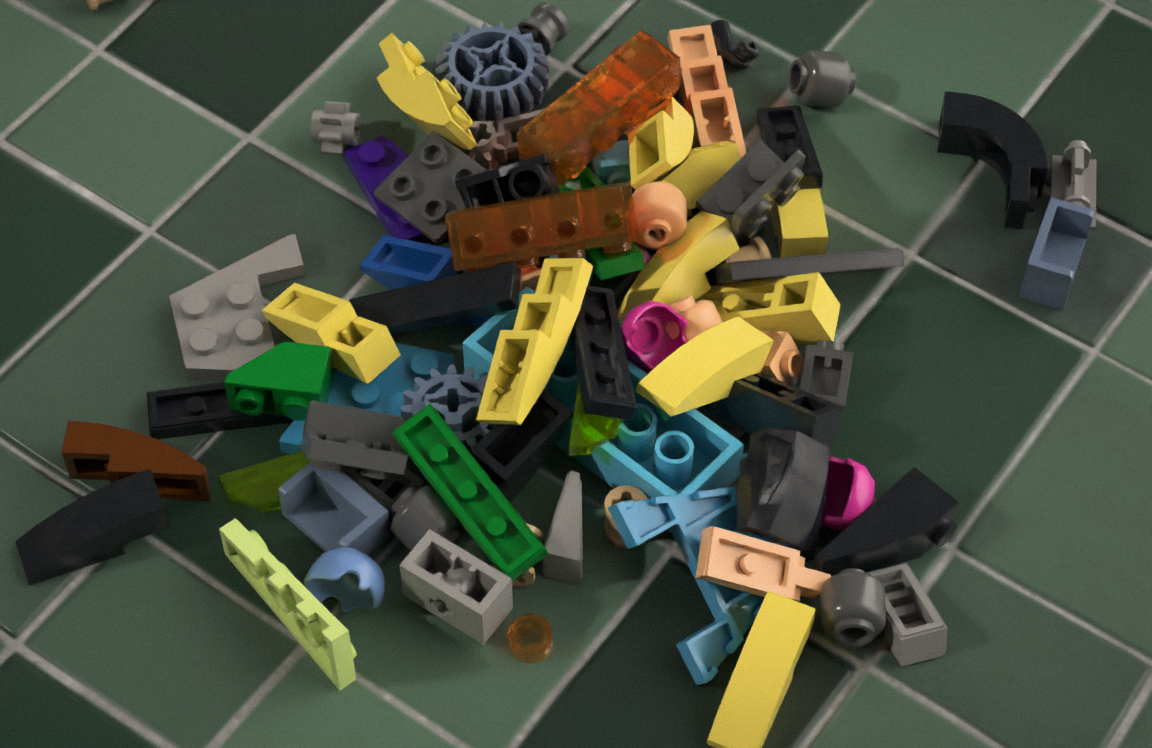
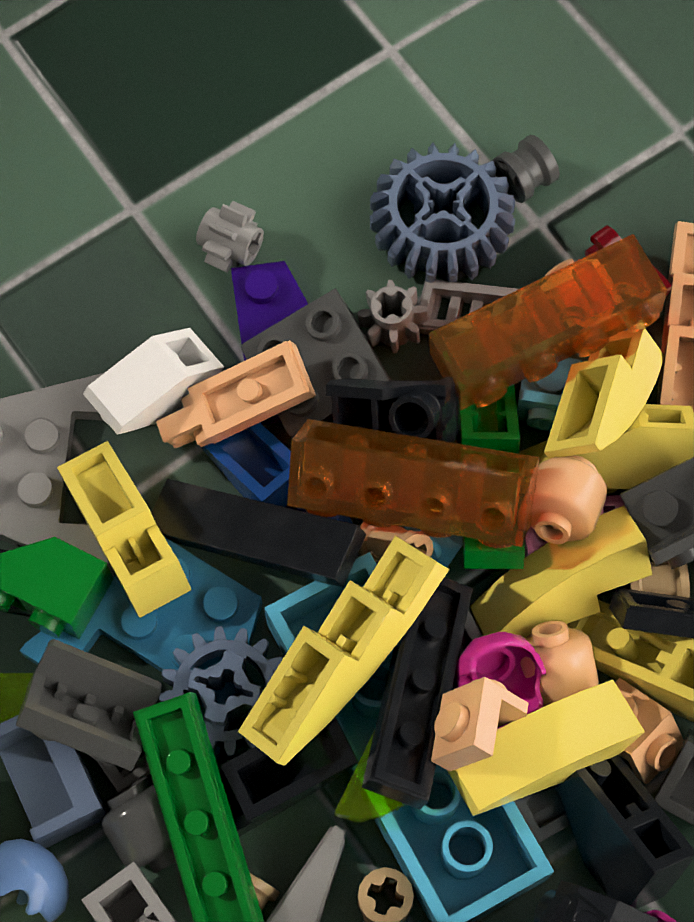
camera: 20 degrees right, 15 degrees up
light yellow slope [376,33,477,150] -> none
none -> white slope [83,328,224,435]
none -> light nougat hinge [156,340,316,448]
none -> light nougat bracket [431,677,528,772]

